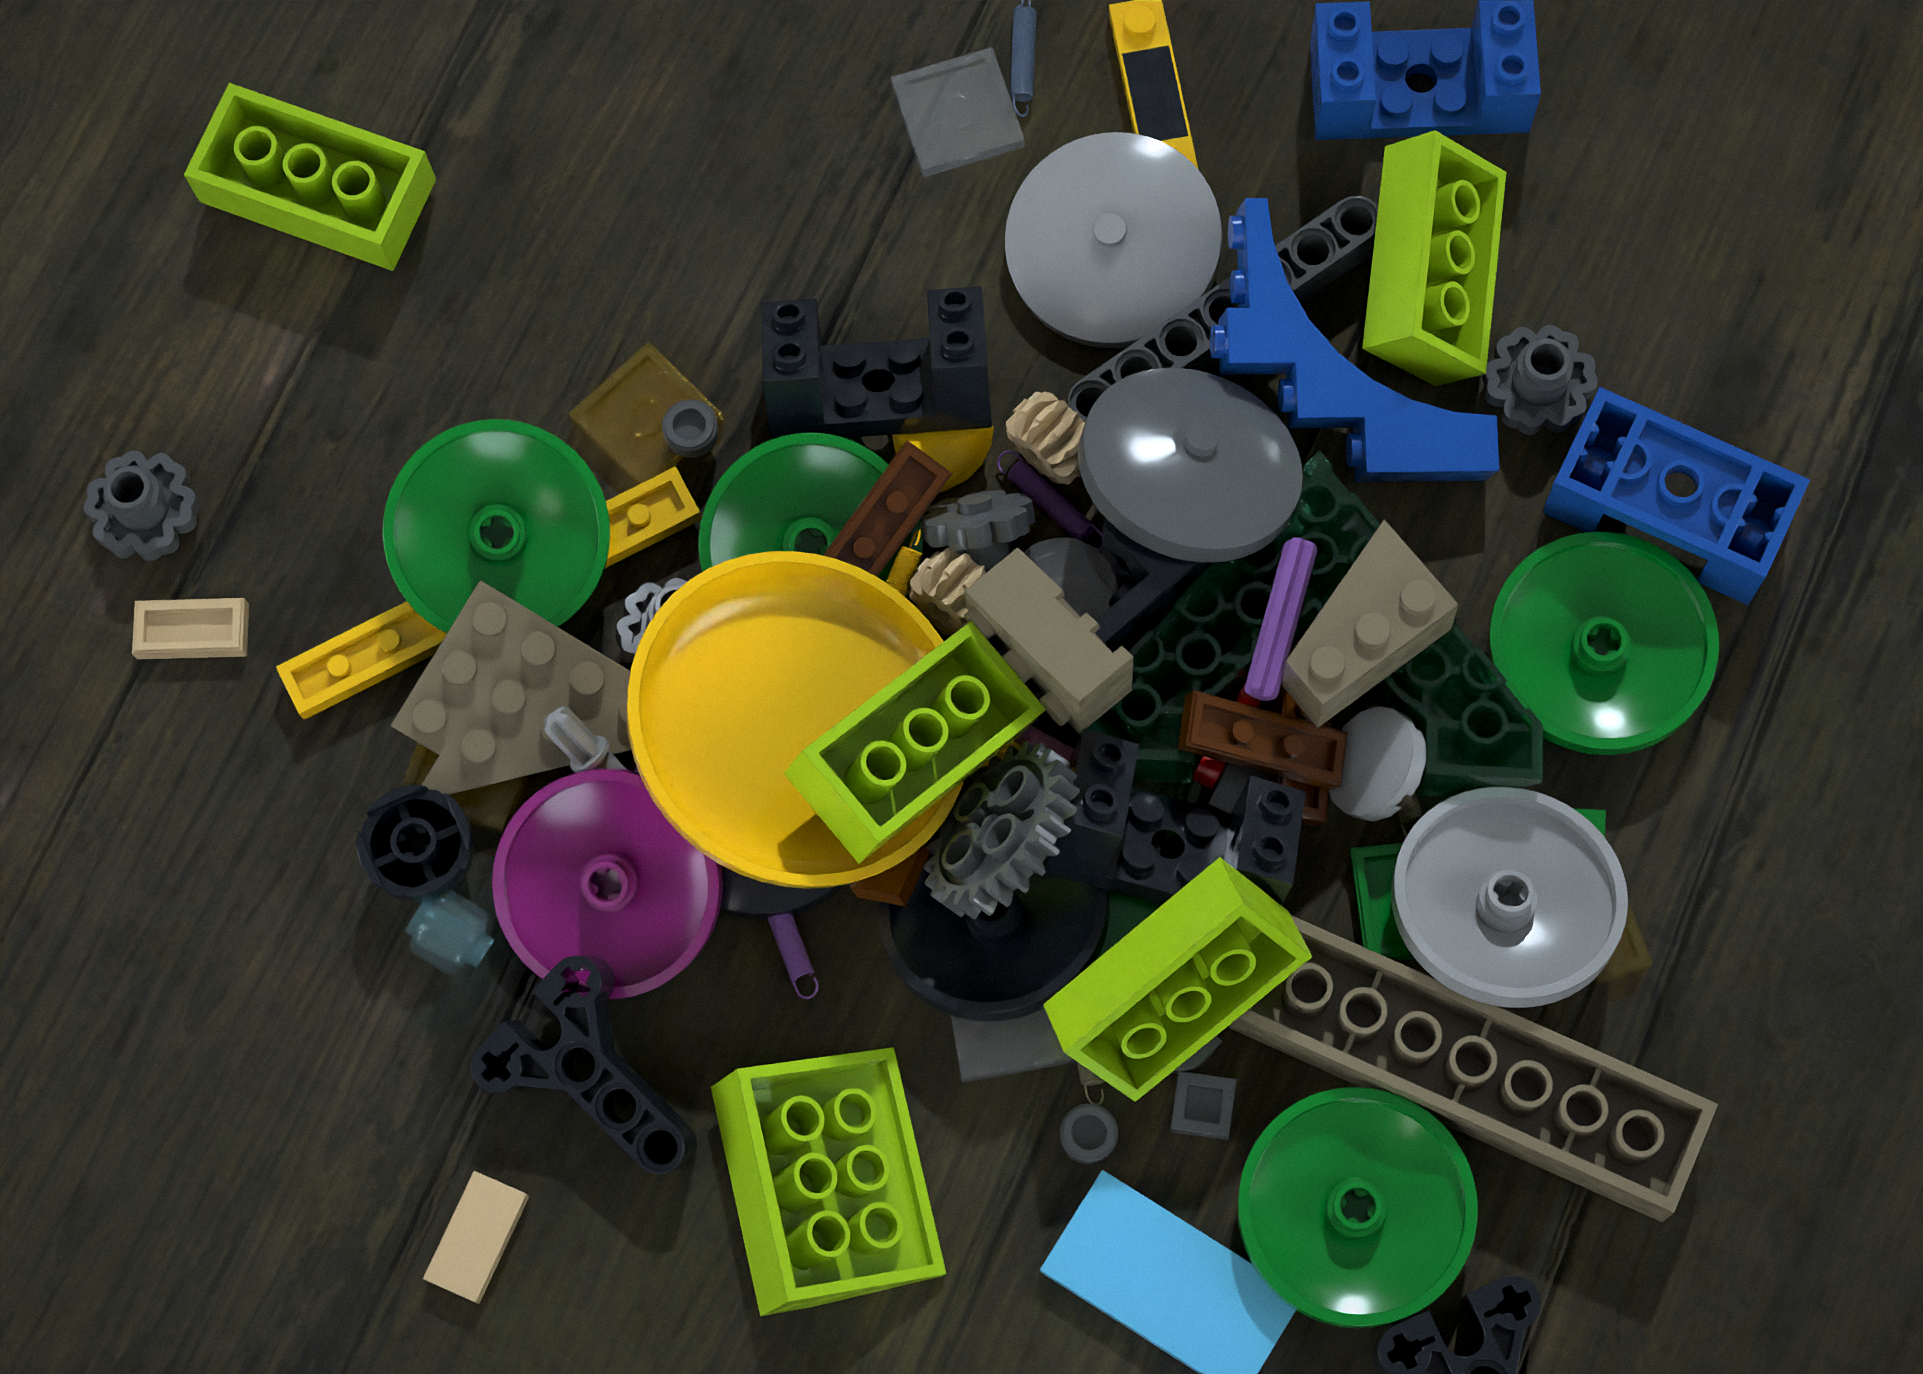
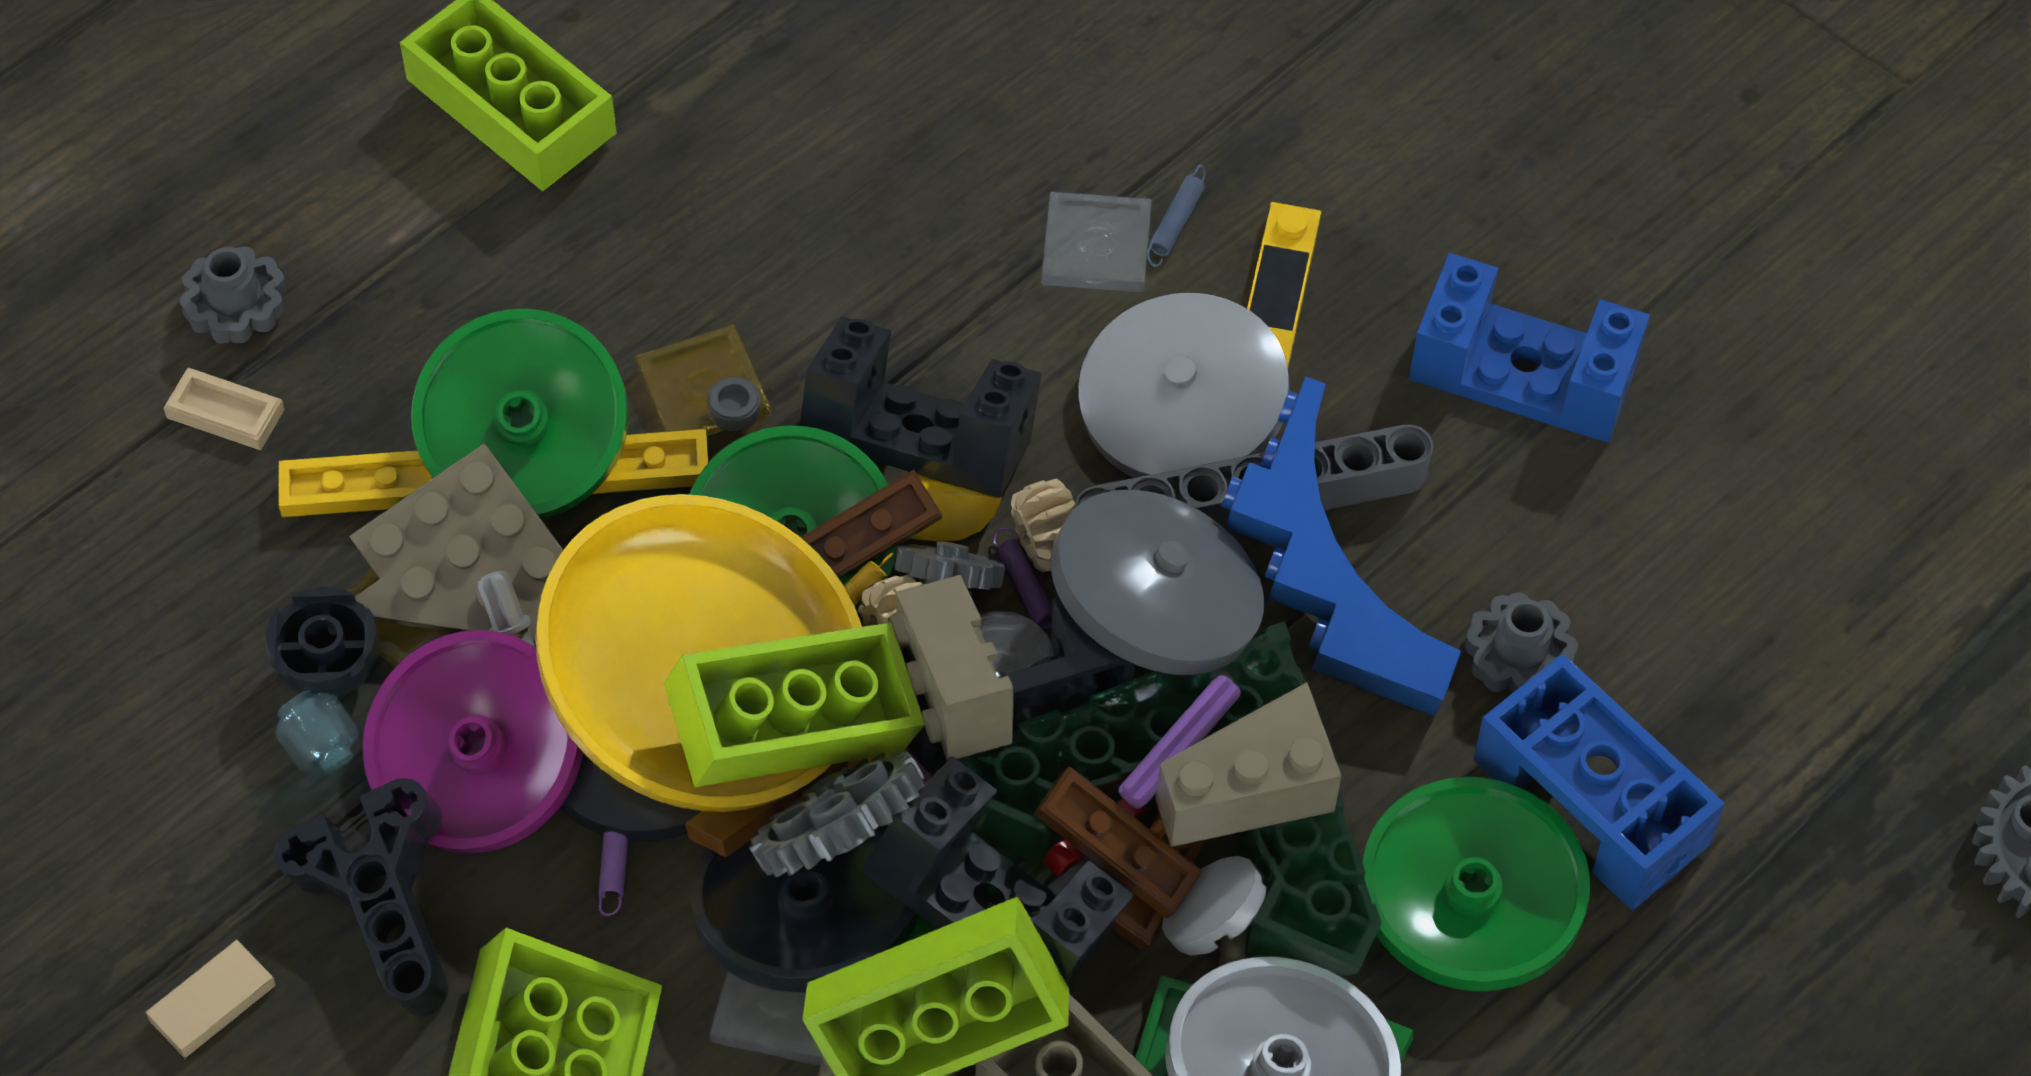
camera: 15 degrees right, 15 degrees down
lime brick [1362,130,1506,386] -> none

